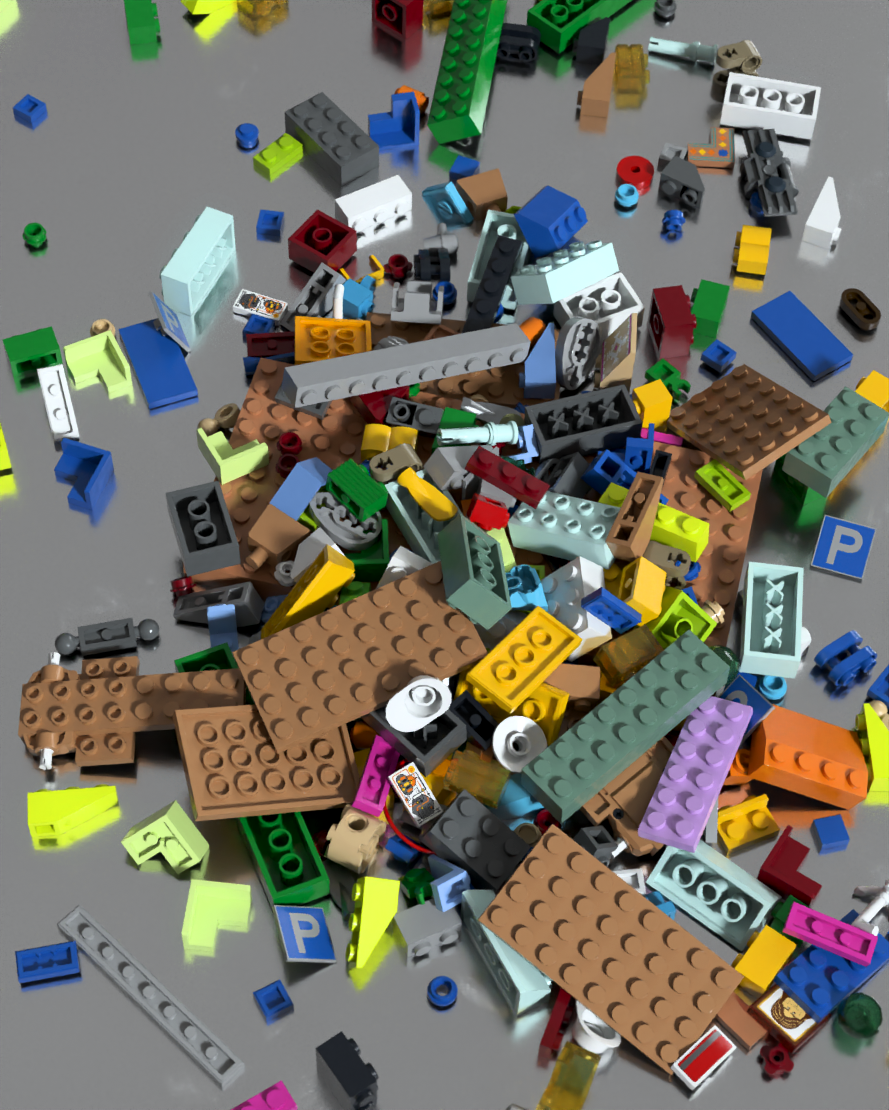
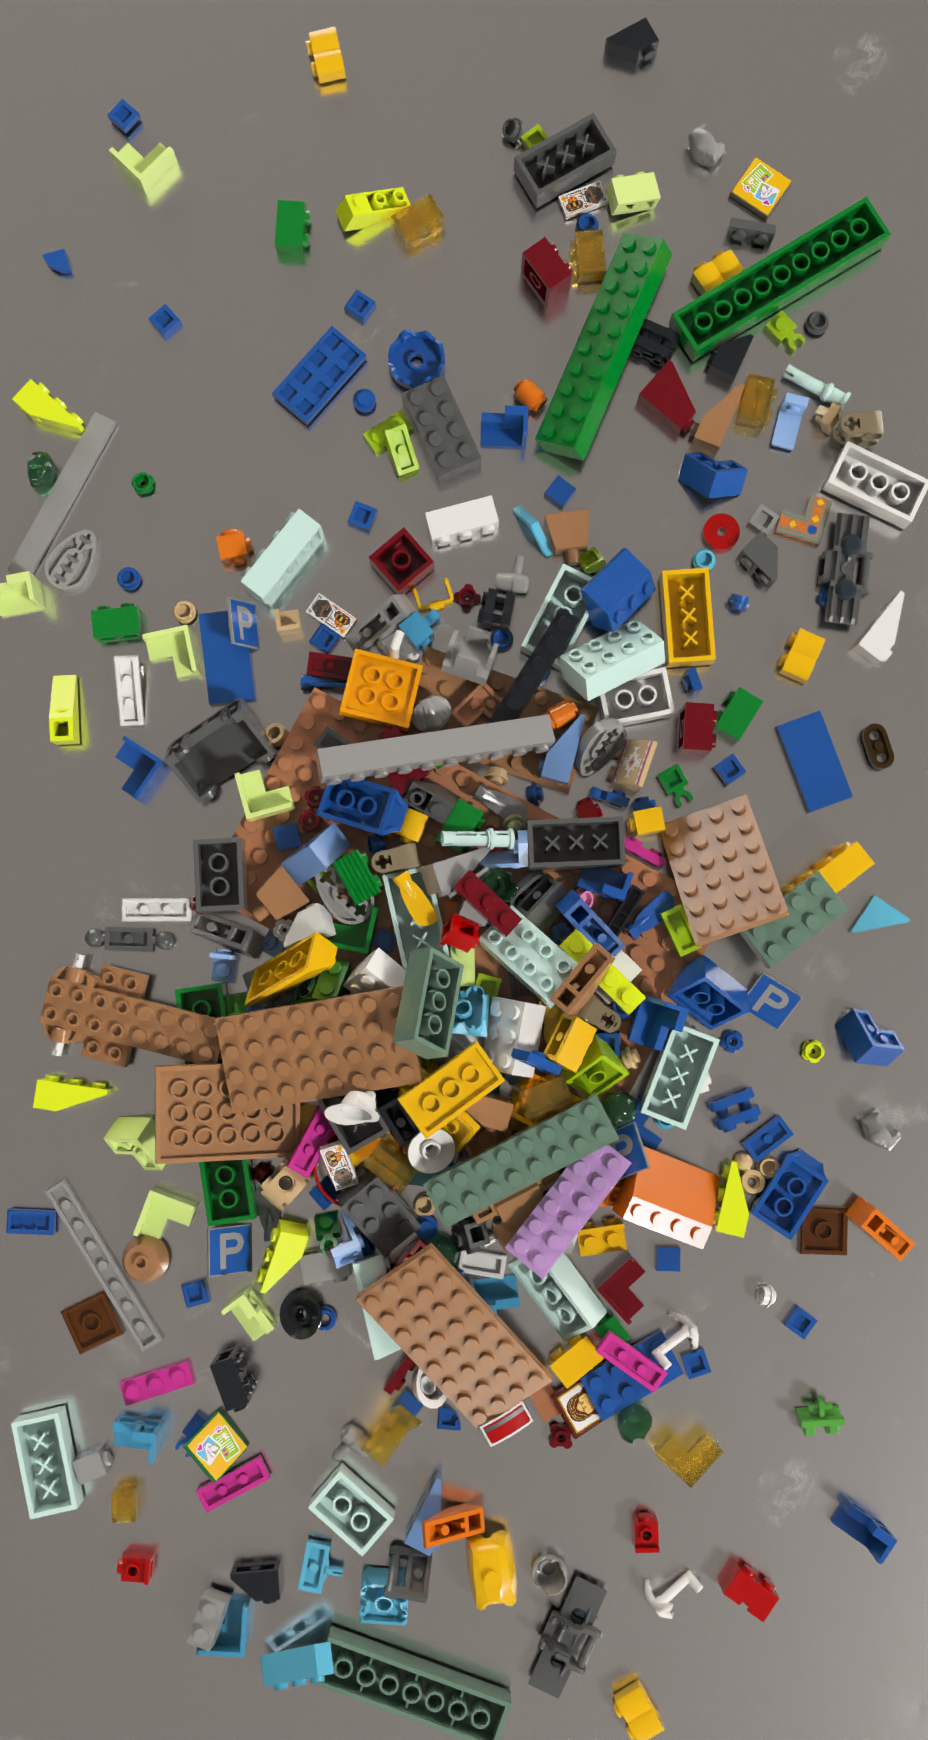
camera: 15 degrees right, 30 degrees up
none -> reddish brown tile [60,1290,125,1355]
none -> blue plate [117,567,141,591]
none -> white tile [121,898,193,922]
none -> medium nougat cone [122,1235,169,1283]
none -> dark grey windscreen [164,697,275,803]
none -> orange brick [216,529,253,566]
none -> yellowish green panel [220,1285,277,1341]
none -> blue plate [272,326,367,425]
none -> blue tile [273,823,302,851]
none -> tan panel [274,608,303,637]
none -> black dish [280,1291,322,1340]
none -> blue slope [316,779,408,836]
none -> blue tile [344,289,376,323]
none -> lime plate [382,423,420,476]
none -> blue plate [388,329,445,389]
none -> blue tile [437,1403,461,1431]
none -> blue piece [623,891,674,941]
none -> blue panel [627,995,689,1051]
none -> dark red slope [637,360,696,436]
none -> yellow brick [659,567,716,668]
none -> blue slope [667,955,749,1030]
none -> blue panel [678,452,748,498]
none -> blue plate [682,667,703,695]
none -> blue plate [720,1030,744,1053]
none -> lime plate [764,310,805,353]
none -> light blue bracket [771,392,809,450]
none -> tan tile [814,403,842,436]

